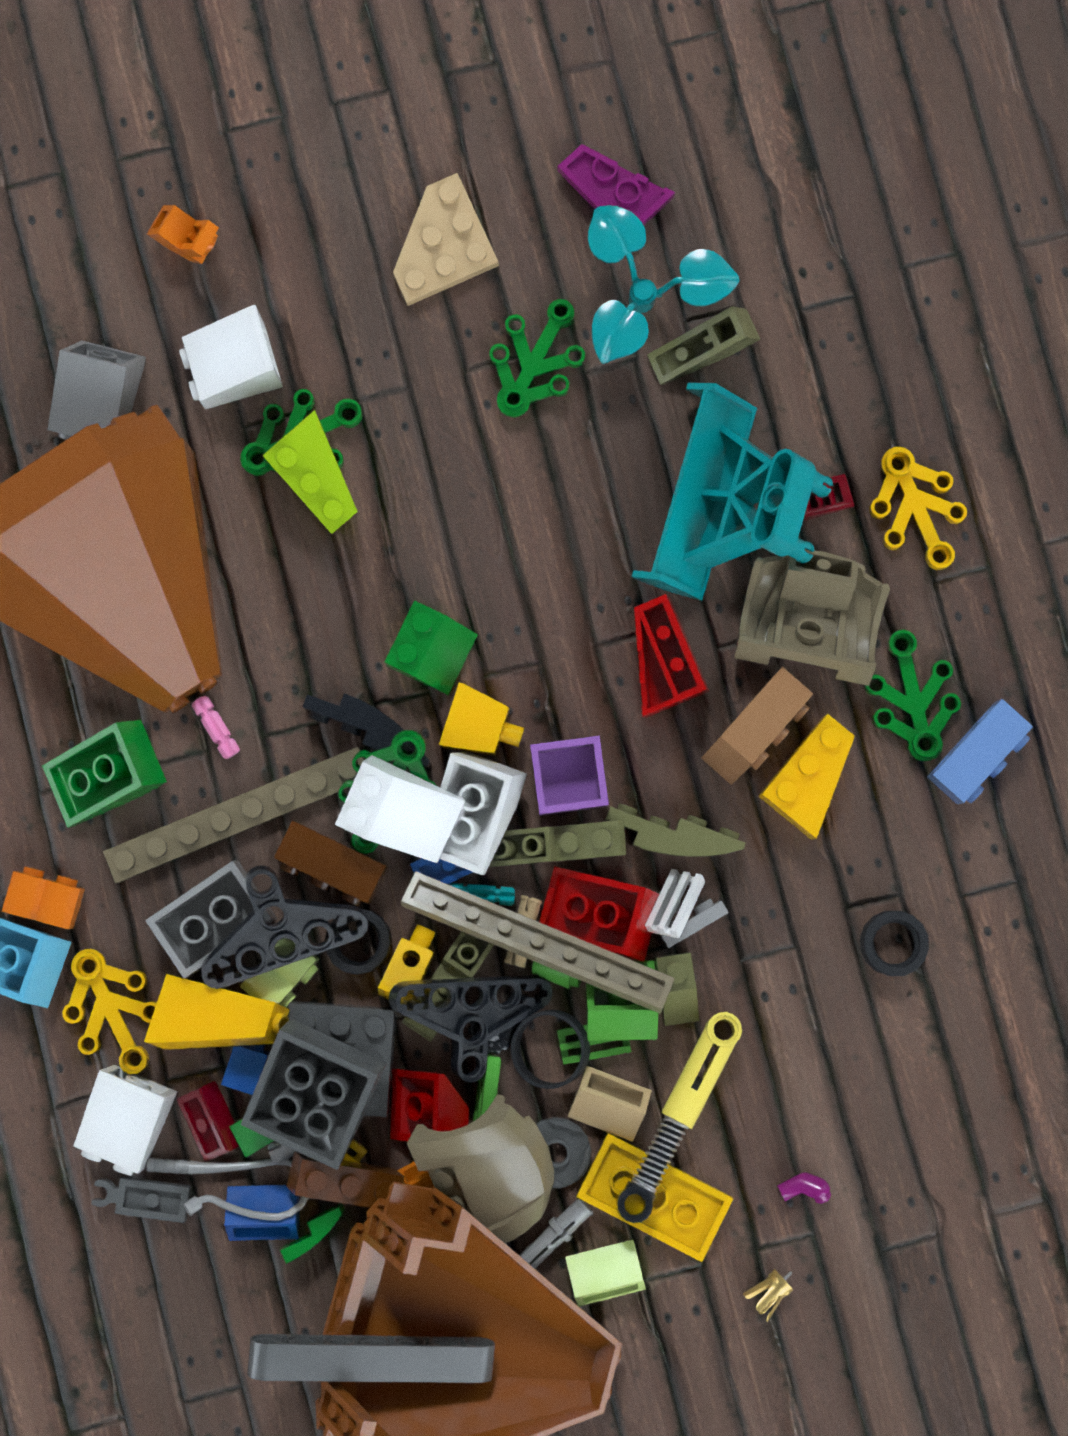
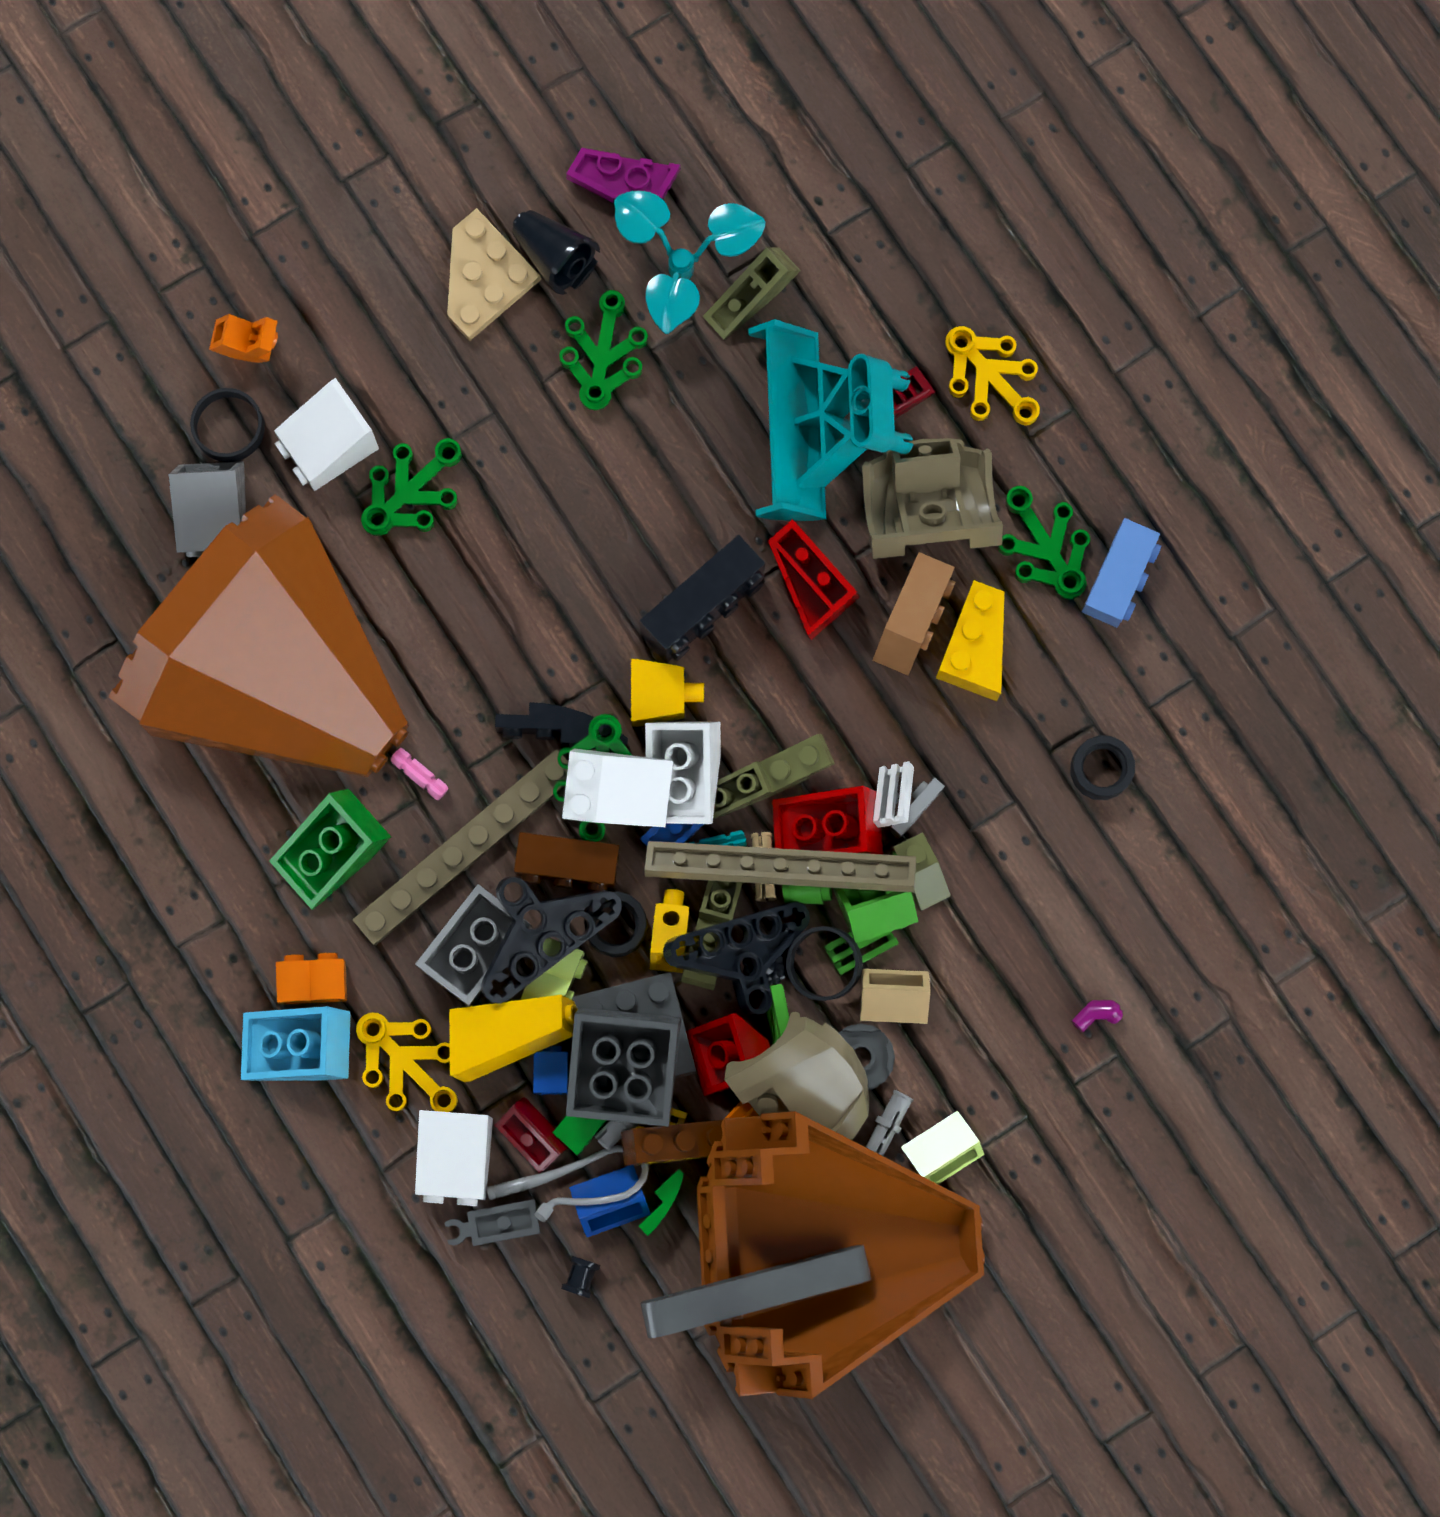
camera: 25 degrees left, 5 degrees down
lime wedge [263,410,358,534] -> none
green slope [384,600,478,696] -> none
medium lavender piece [530,736,609,816] -> none
yellow plate [576,1133,734,1262] -> none
olive slope [605,803,746,857] -> none
piece [616,1012,742,1223] -> none
pearl gold piece [743,1269,793,1322] -> none
none -> black tyre [190,388,265,462]
none -> black cone [512,210,600,295]
none -> black bush [561,1256,601,1298]
none -> black brick [639,535,765,664]

